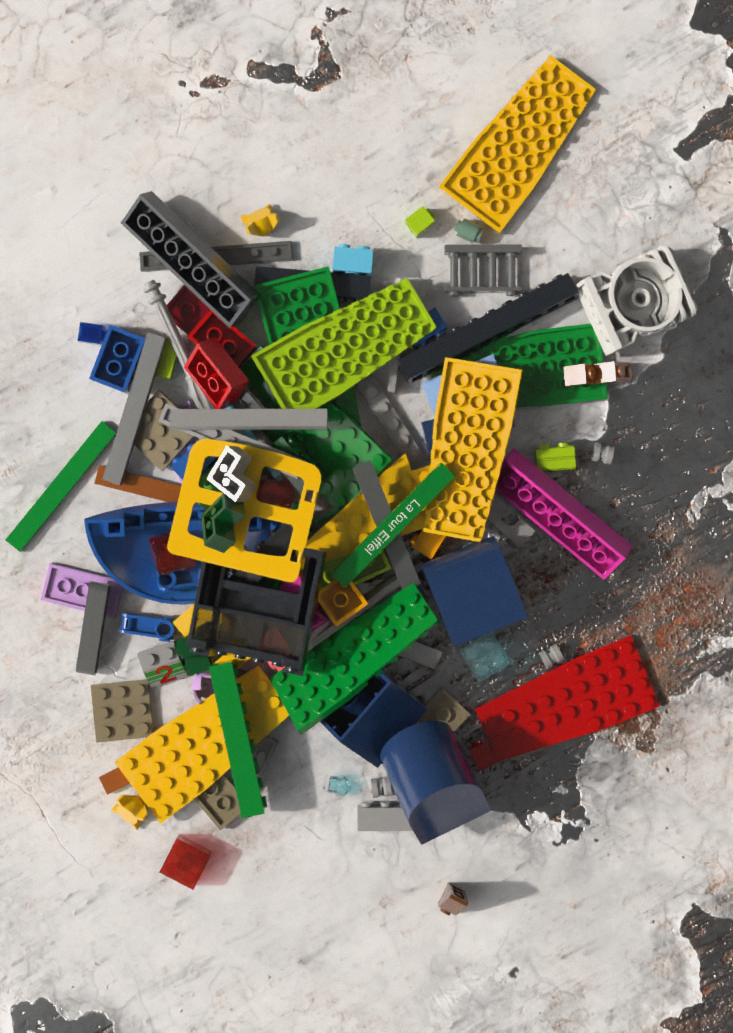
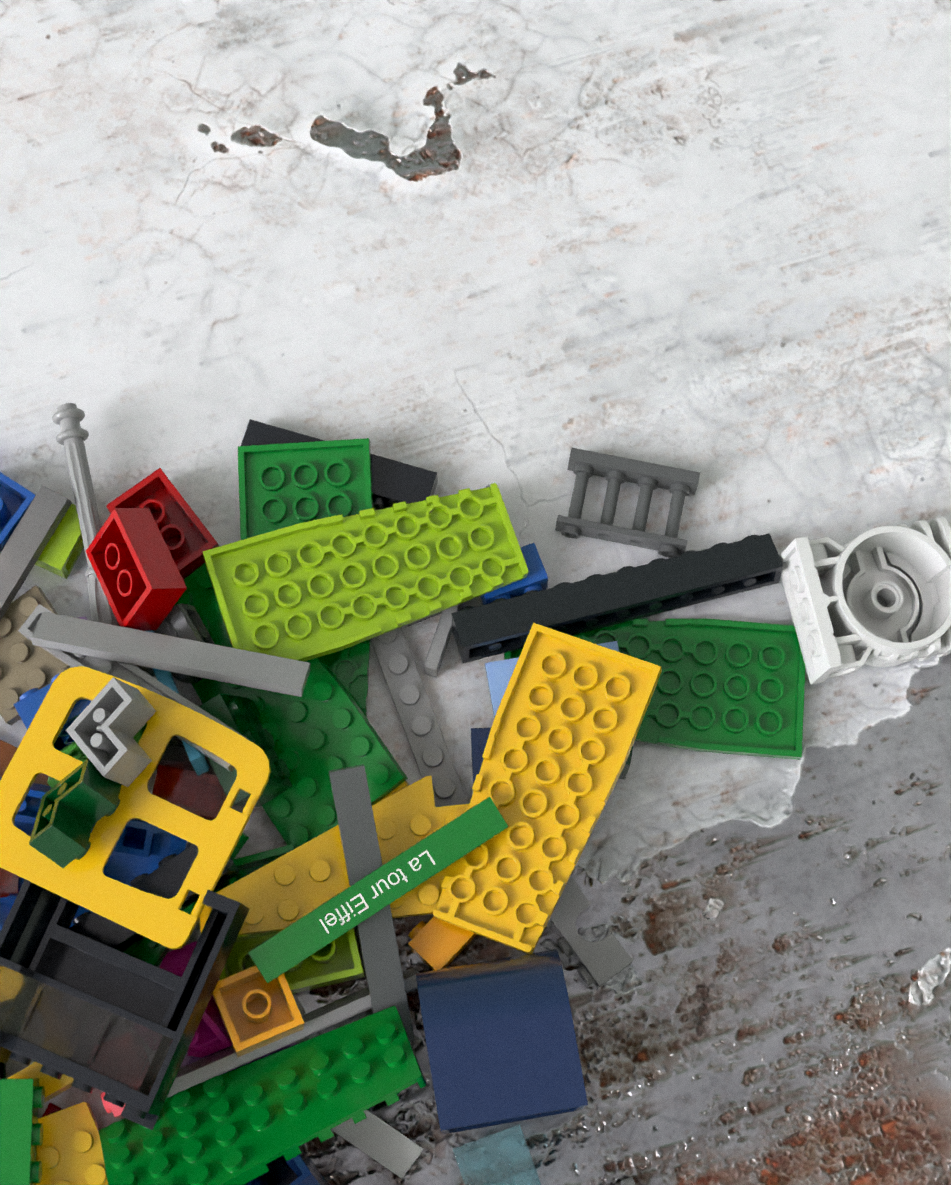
camera: 15 degrees right, 15 degrees down
black brick [121,191,261,328] -> none
dark grey tile [139,241,293,272] -> none
dark red plate [167,285,210,335] -> none
yellow piece [241,204,279,237] -> none
medium azure brick [333,244,373,276] -> none
lime brick [405,206,435,238] -> none
yellow wing [439,55,596,234] -> none
sand green brick [454,218,484,243] -> none
dark pink brick [495,448,633,580] -> none
lime brick [534,442,576,472] -> none
arch [564,362,633,386] -> none
light grey wheel [591,443,614,465] -> none

